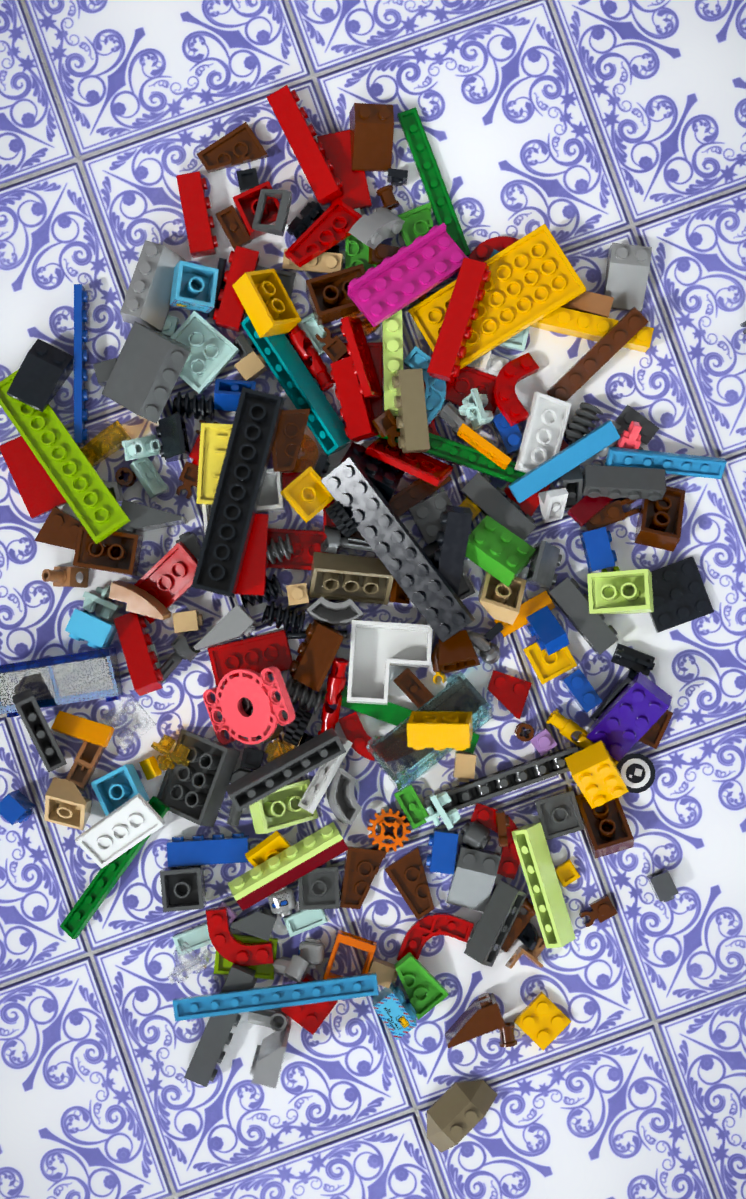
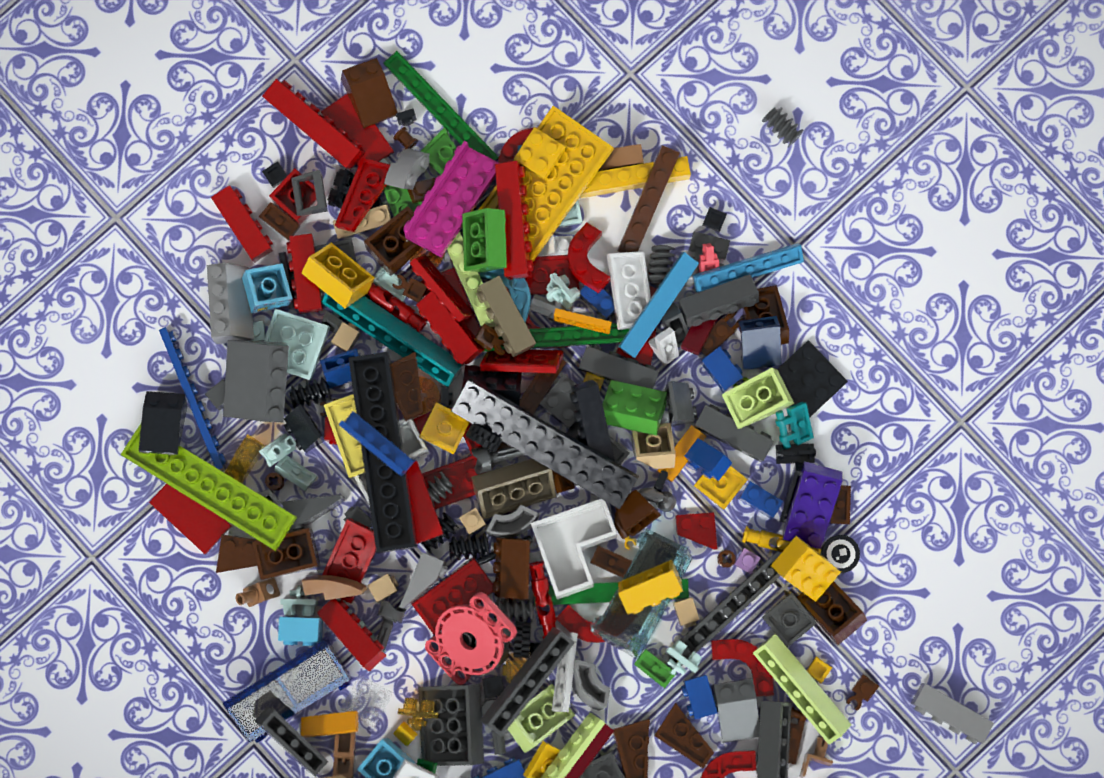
camera: 20 degrees left, 5 degrees down
reddish brown plate [176,461,198,499] -> none
reddish brown wing [197,122,268,173] -> none
orange gear [367,807,411,852] -> none
dark grey head [461,821,492,850] -> none
reddish brown plate [495,810,510,847] -> none
black tile [518,922,538,951] -> none
light grey slope [603,243,652,312] -> none
dark grey brick [646,868,678,902] -> none
none -> blue fence [338,411,415,477]
none -> bright green brick [462,208,507,272]
none -> yellow plate [514,127,566,180]
none -> black plate [702,207,727,233]
none -> dark blue panel [739,316,782,370]
none -> teal plate [775,402,814,449]
none -> light grey brick [911,683,994,745]

